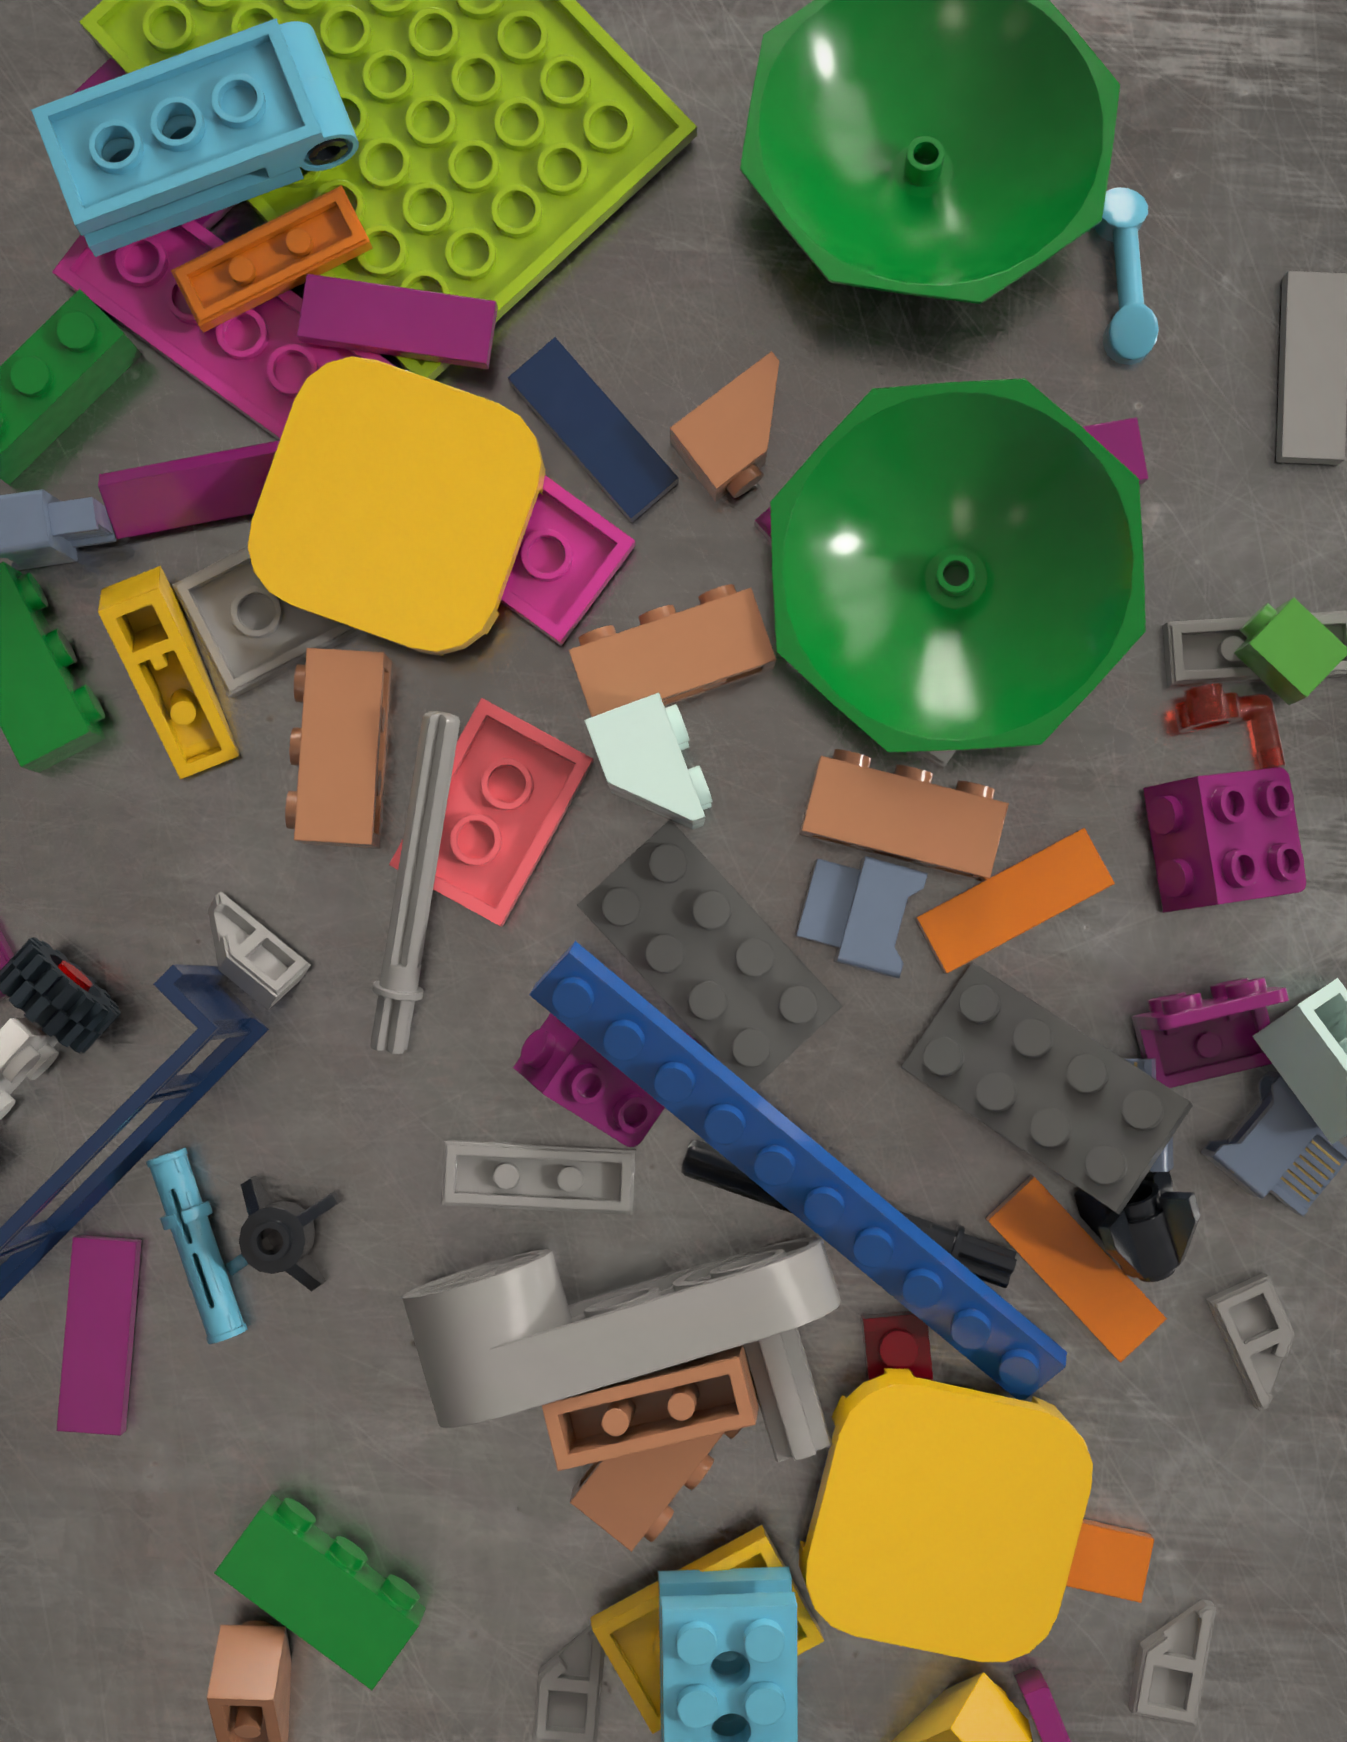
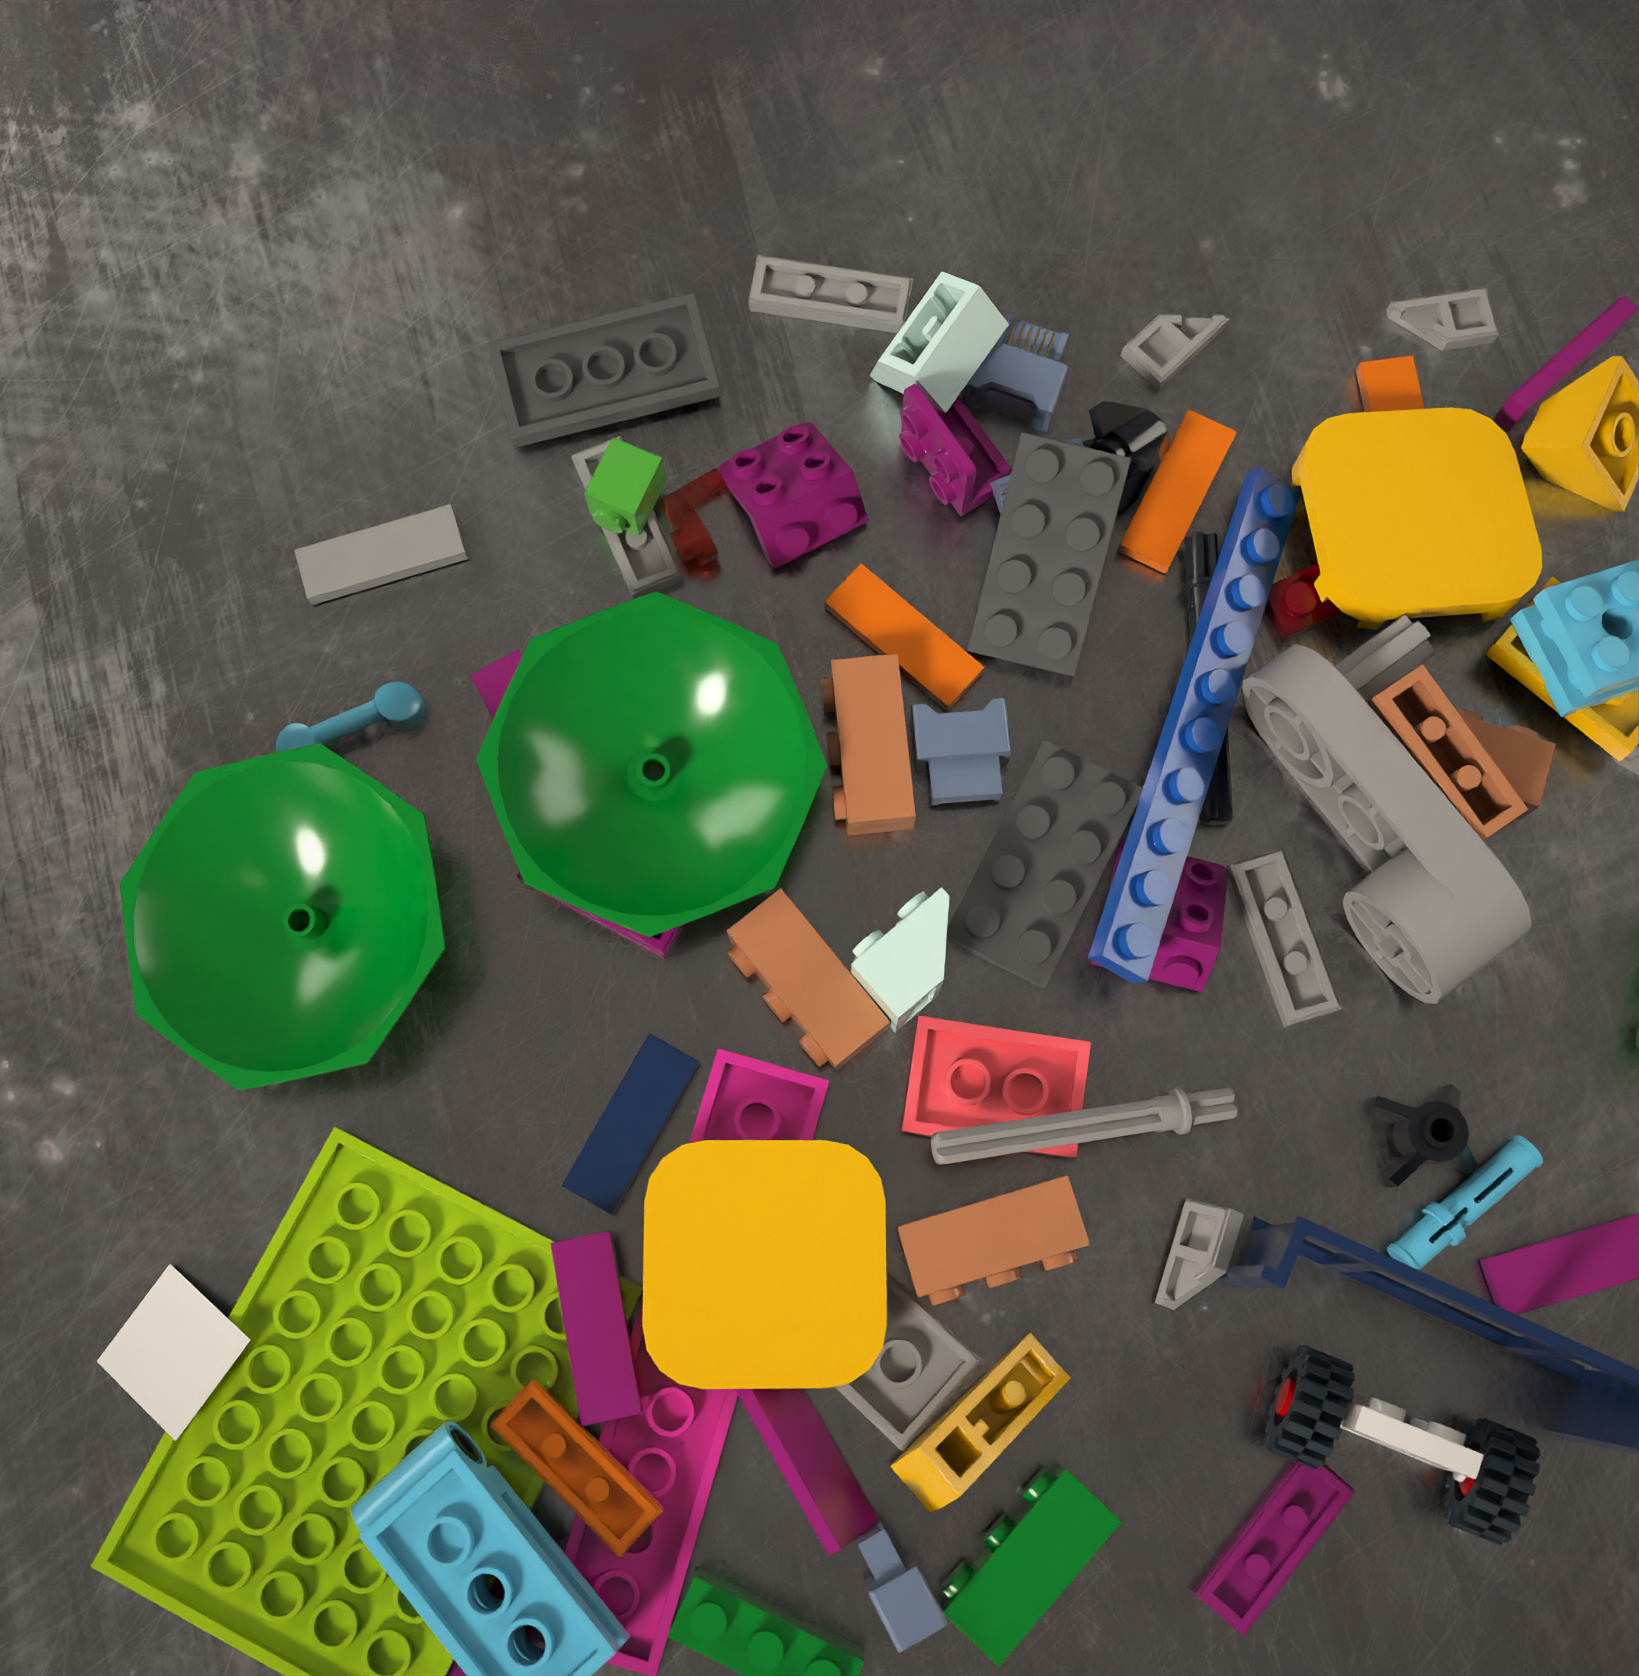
camera: 110 degrees left, 10 degrees down
nougat slope [670,351,779,502] -> none

